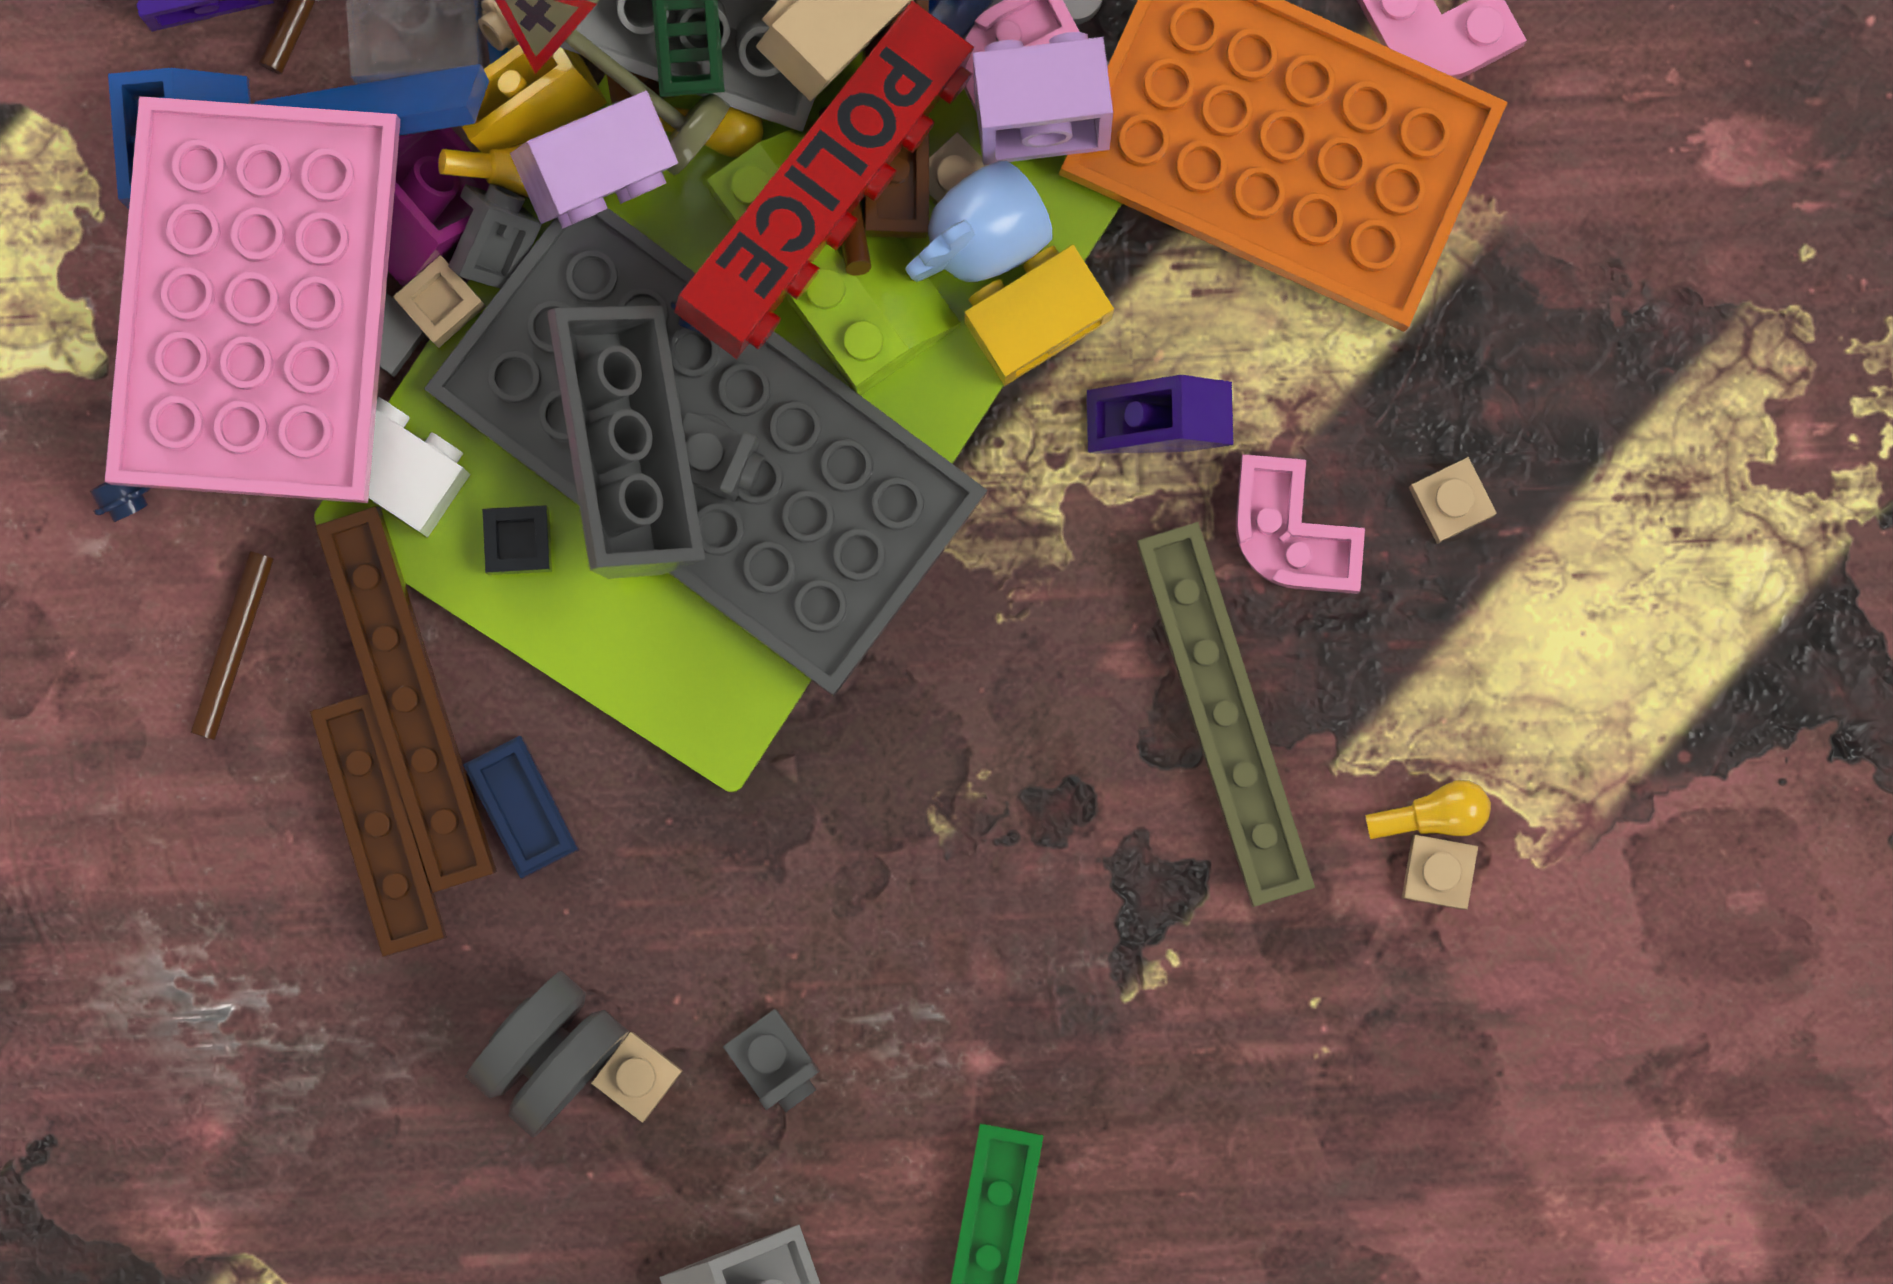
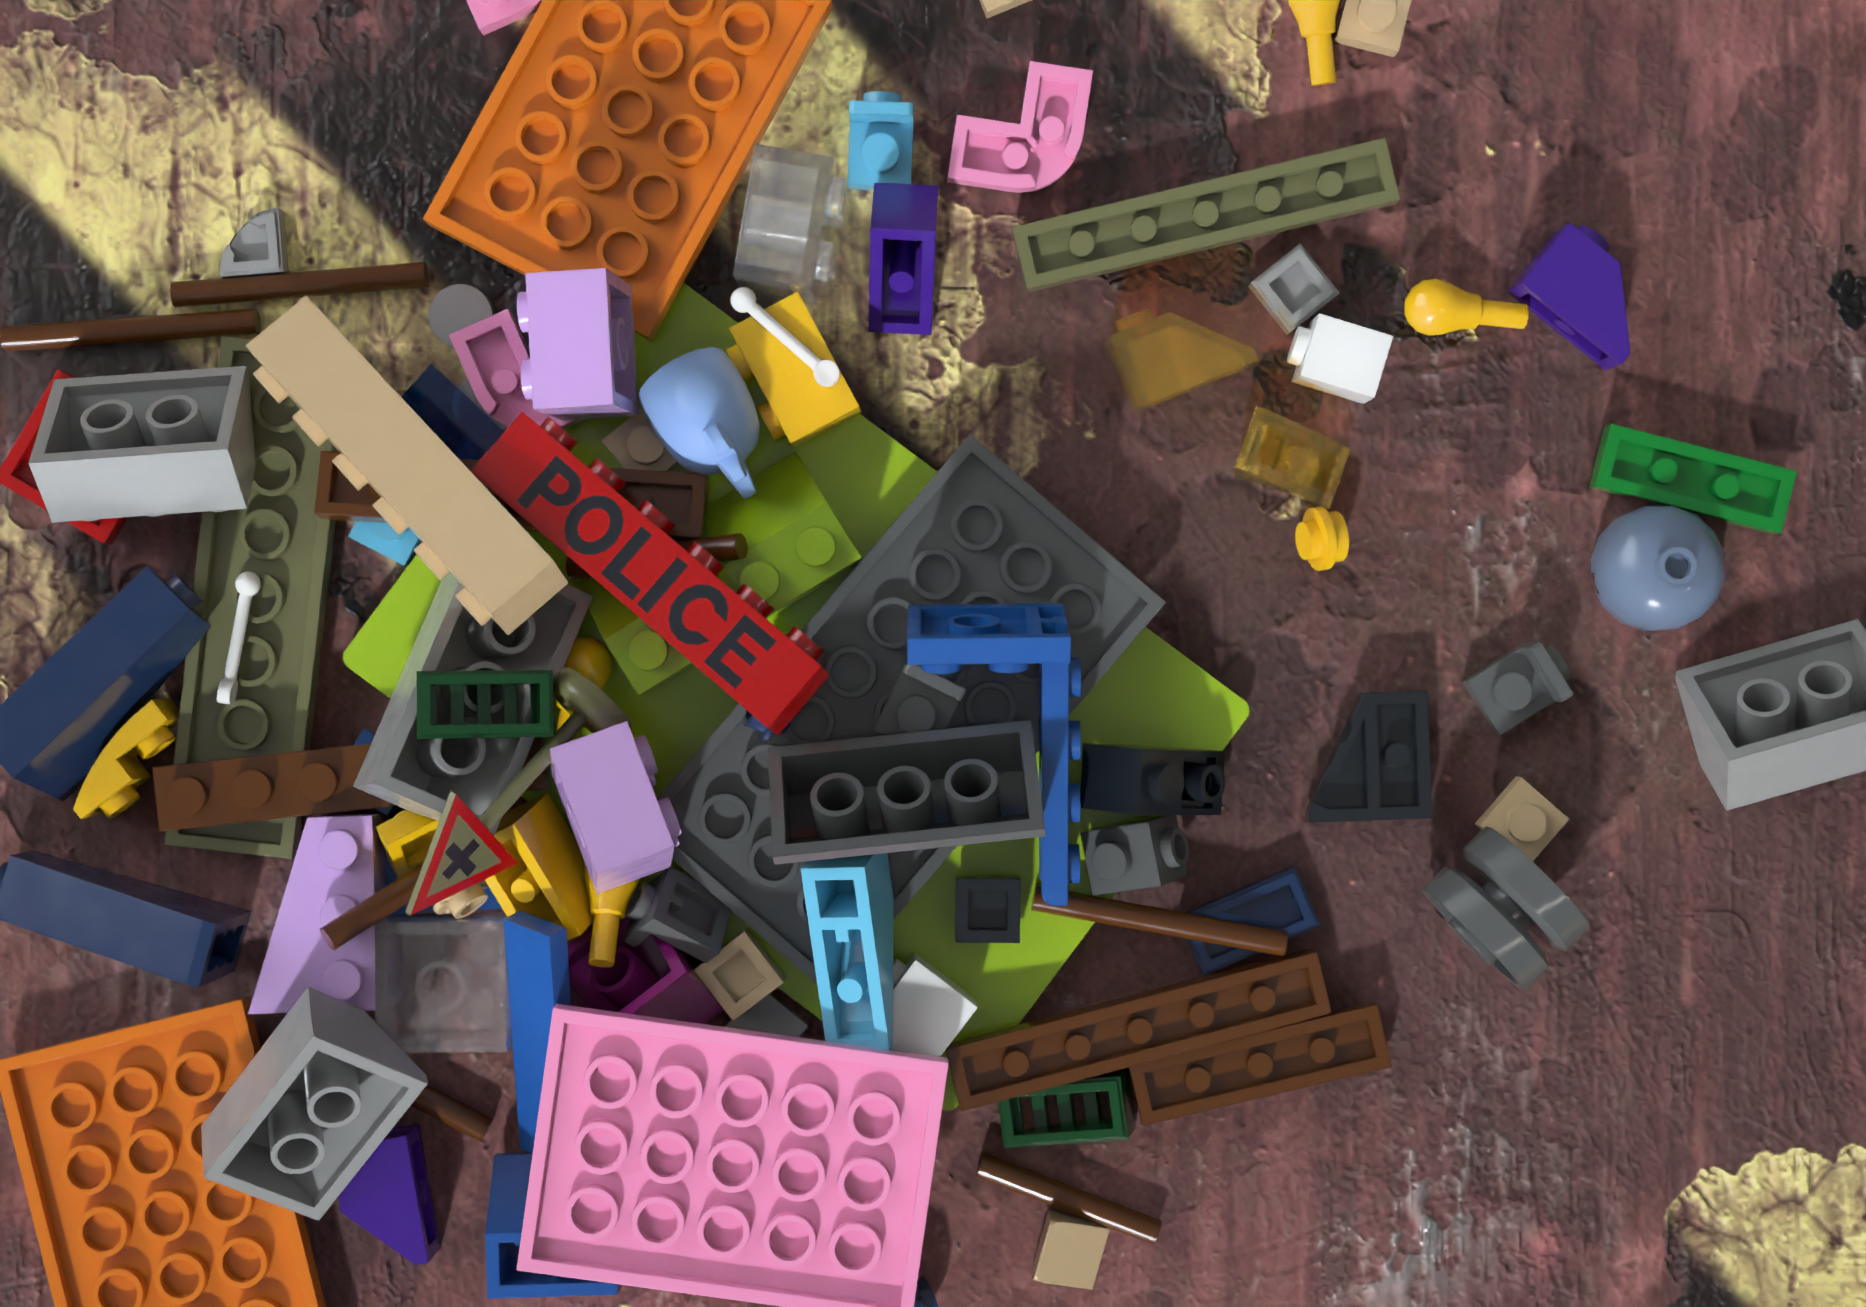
camera: 85 degrees left, 5 degrees up
none -> white hinge [730,287,840,387]
none -> clear brick [733,144,848,306]
none -> medium azure slope [800,853,894,1051]
none -> medium azure bracket [847,91,914,190]
none -> blue bracket [907,603,1081,906]
none -> dark green slope [998,1068,1136,1148]
none -> reddish brown bar [1031,885,1288,956]
none -> tan slope [1031,1209,1110,1290]
none -> black slope [1080,743,1225,815]
none -> dark grey bracket [1080,815,1189,895]
none -> clear yellow slope [1105,309,1258,414]
none -> clear yellow slope [1235,407,1351,508]
none -> light grey tile [1248,243,1339,335]
none -> white brick [1287,313,1393,404]
none -> yellow plate [1295,507,1349,571]
none -> black wing [1305,690,1432,823]
none -> yellow piece [1404,279,1529,336]
none -> dark purple slope [1507,223,1631,371]
none -> sand blue cylinder [1590,505,1726,631]

